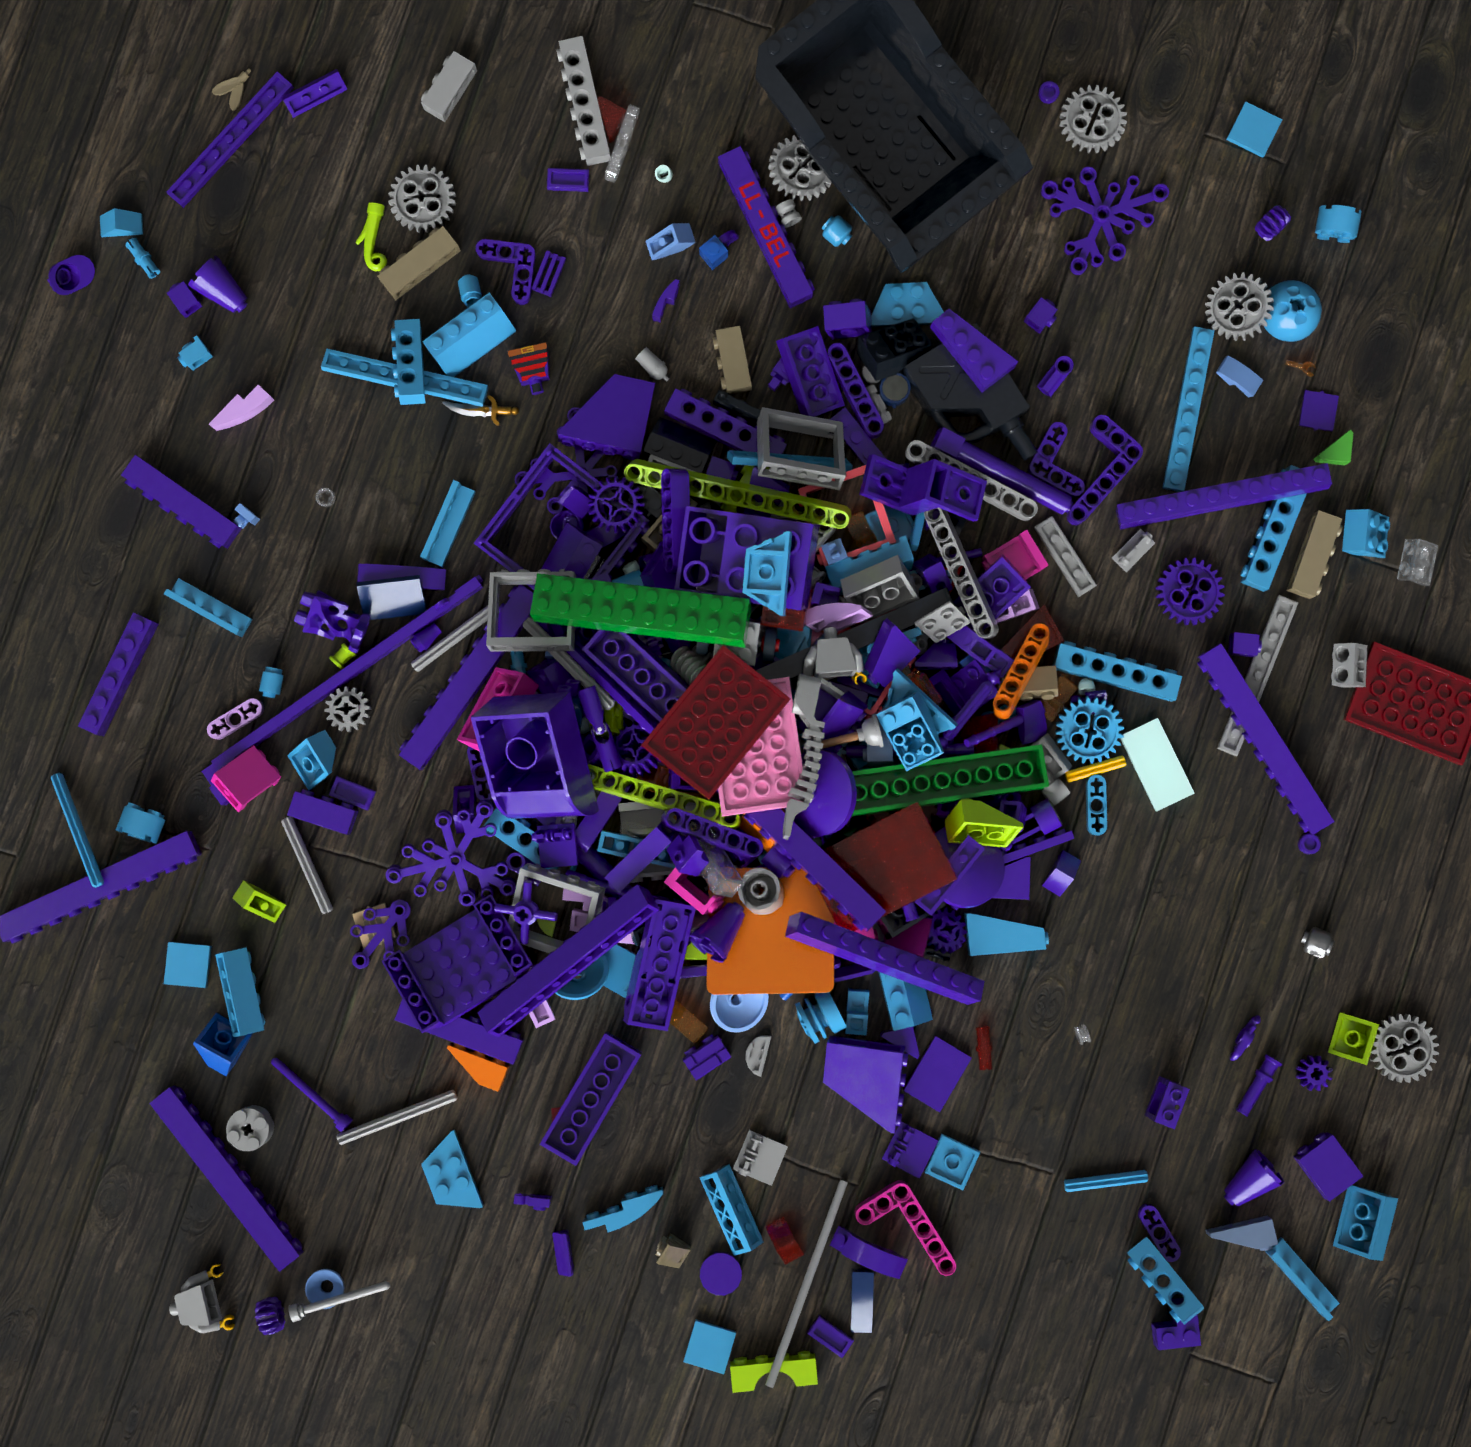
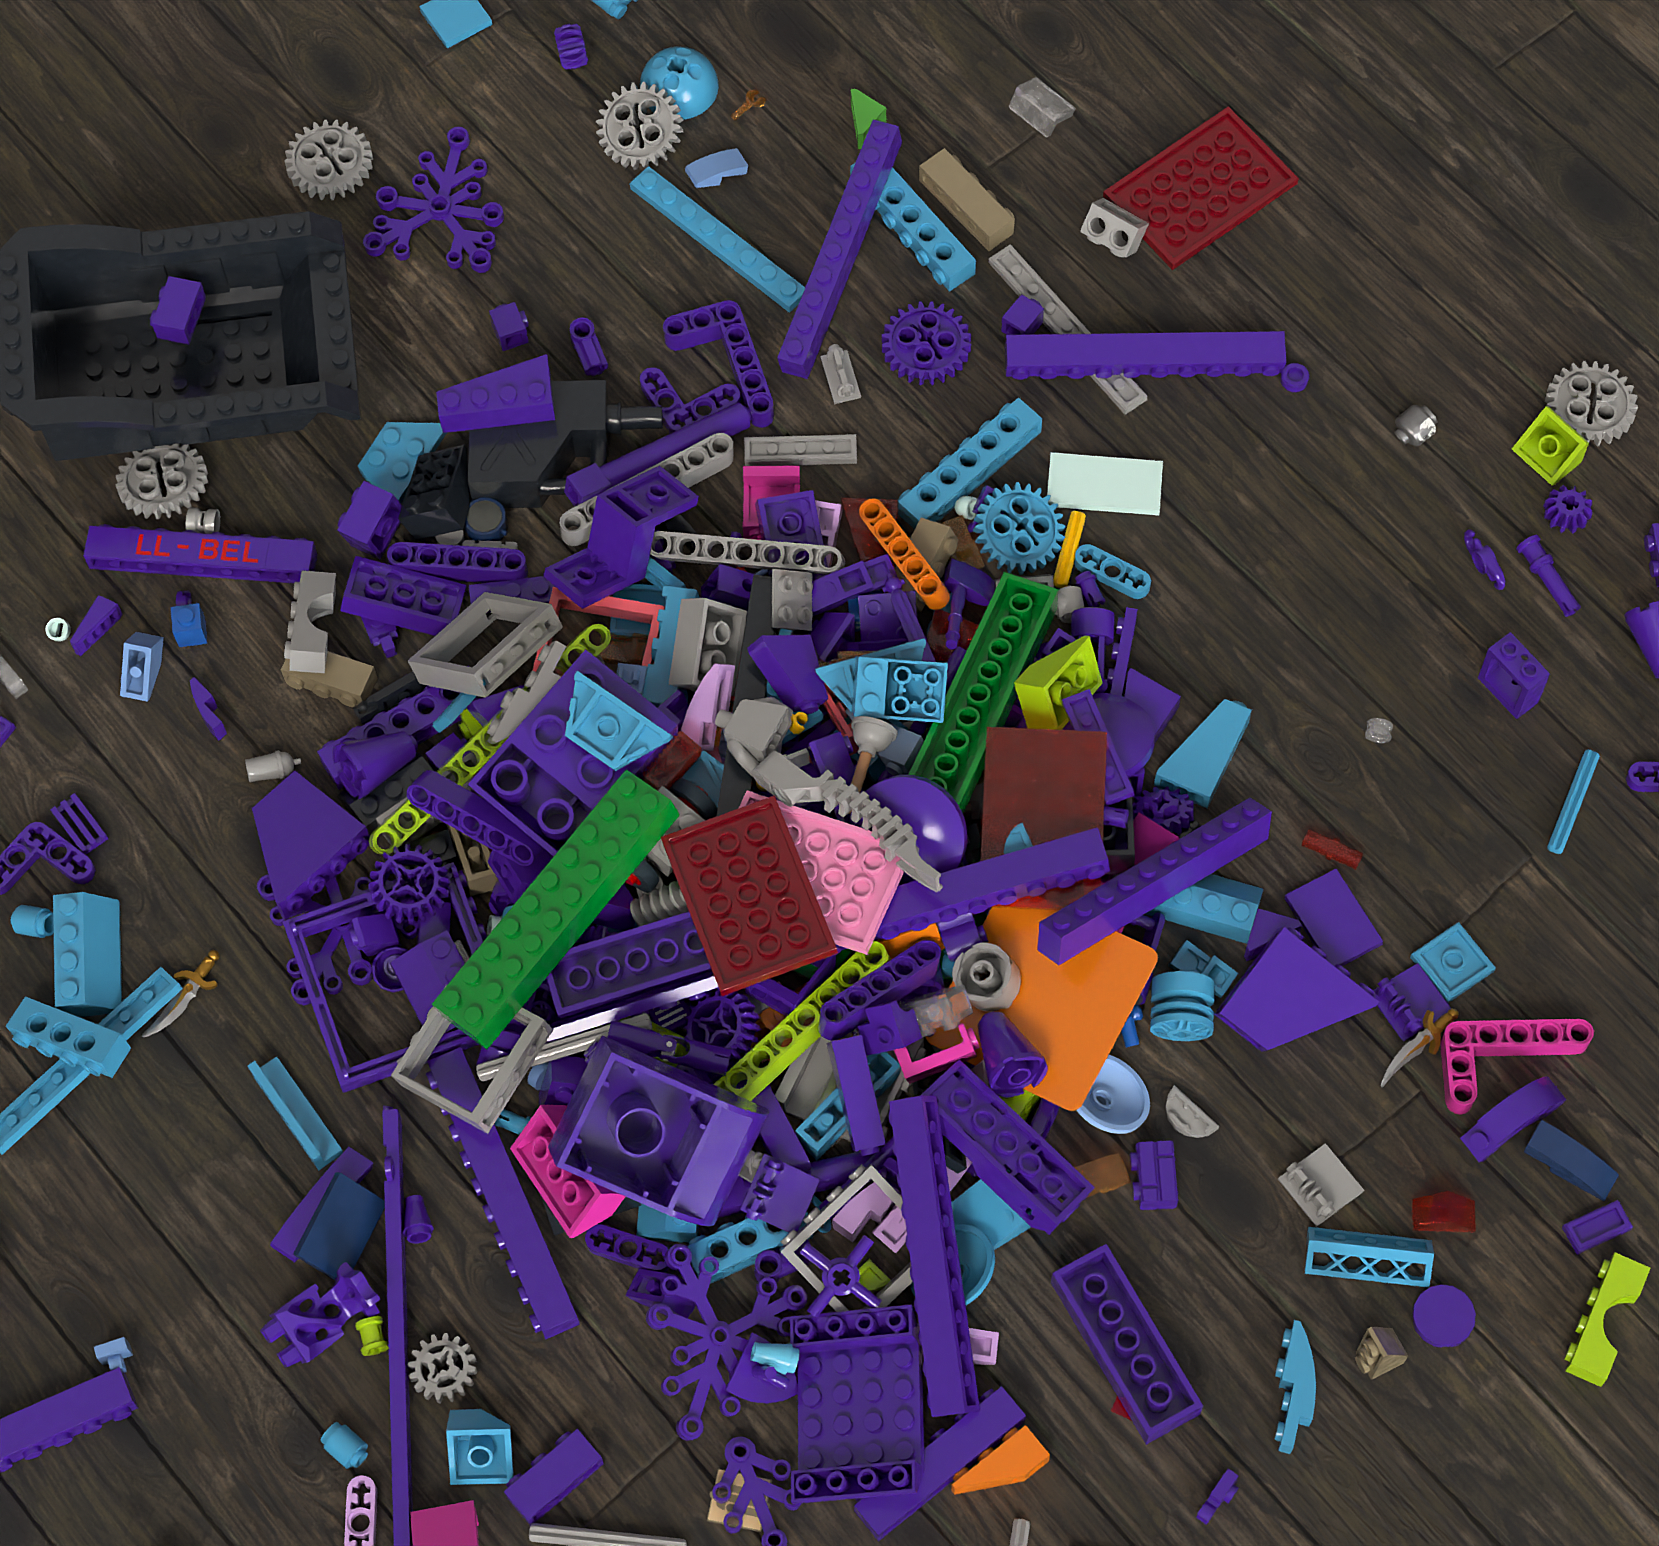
camera: 55 degrees left, 20 degrees down
dark azure fence [164,578,253,637] -> none
clear bush [315,488,336,507] -> none
dark purple tile [329,776,377,811] -> none
light grey axle [411,605,488,672] -> none
torso [508,342,550,395] -> none
dark purple slope [552,1230,574,1277] -> none
dark azure tile [683,1319,736,1374] -> none
light grey piece [765,1180,848,1388] -> none
dark azure head [822,215,852,247] -> none
dark purple tile [1038,81,1060,104] -> none
dark purple slope [1042,850,1081,897] -> none
dark purple piece [1298,390,1339,432] -> none
dark azure slope [1342,509,1390,558] -> none
none -> dark purple slope [70,595,123,656]
none -> dark purple brick [150,276,206,345]
none -> light grey arch [284,571,336,673]
none -> dark purple cone [332,731,418,799]
none -> light grey slope [486,641,566,744]
none -> dark purple shield [725,1333,798,1403]
none -> medium azure cone [750,1342,799,1375]
none -> dark azure tile [1004,823,1033,854]
none -> dark purple pin [1075,571,1106,607]
none -> piece [1381,1009,1459,1087]

